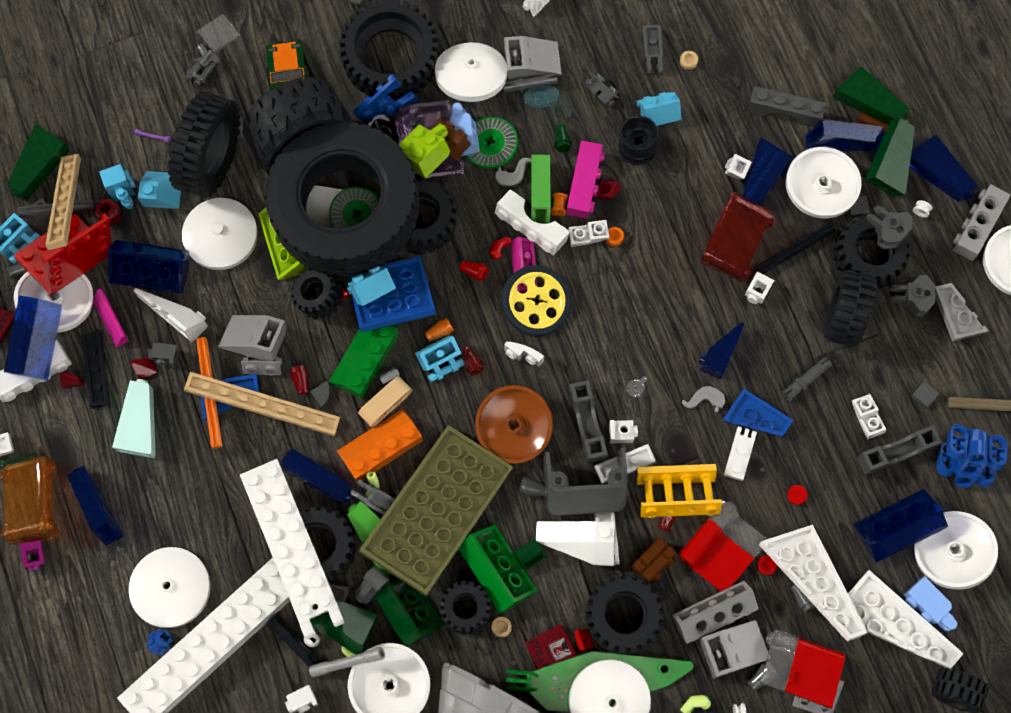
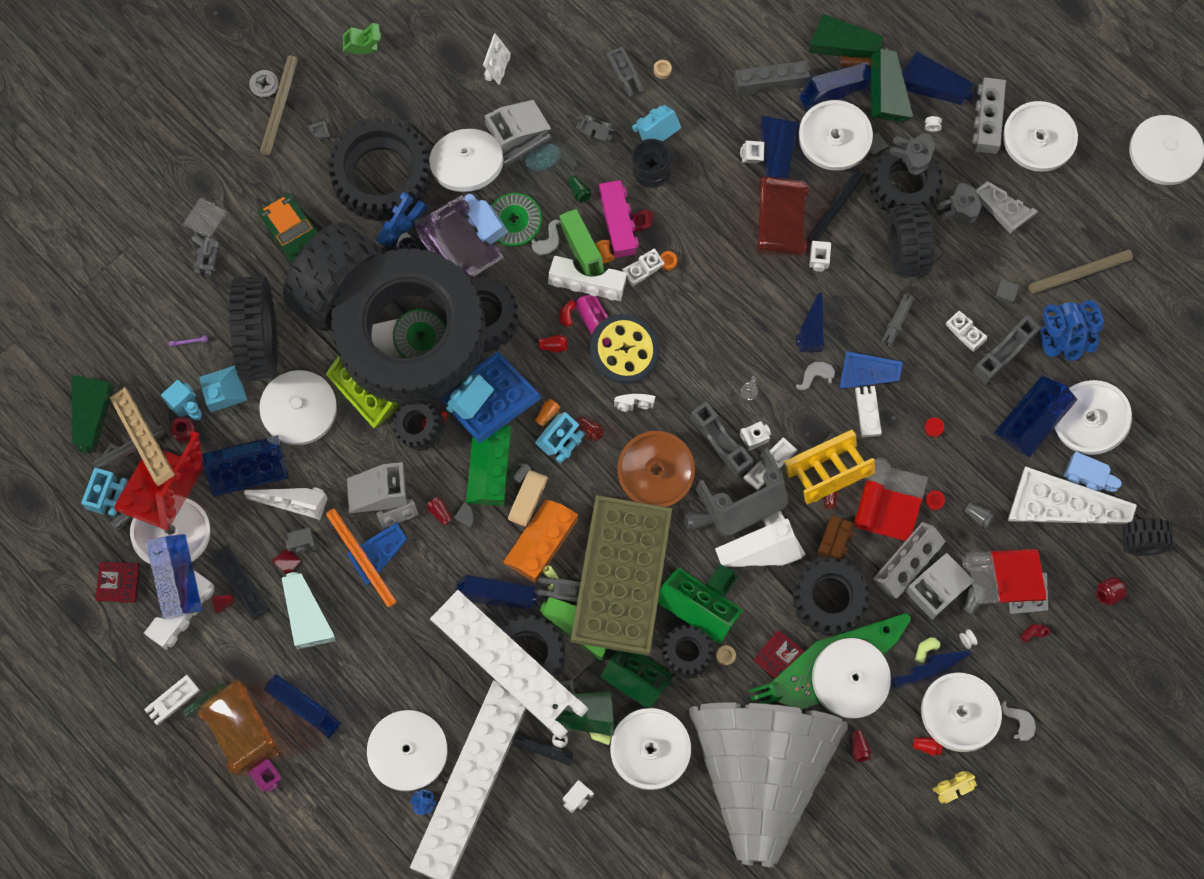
camera: 25 degrees left, 0 degrees up
dark pink slope [93,289,129,347] -> none
tan tile [184,372,340,437] -> none
light grey piece [309,647,385,677] -> none
dark grey piece [355,566,390,604] -> none
lime hinge [399,123,450,179] -> none
reddish brown brick [430,119,470,160] -> none
red slope [574,629,594,652] -> none
white wing [759,525,868,642] -> none

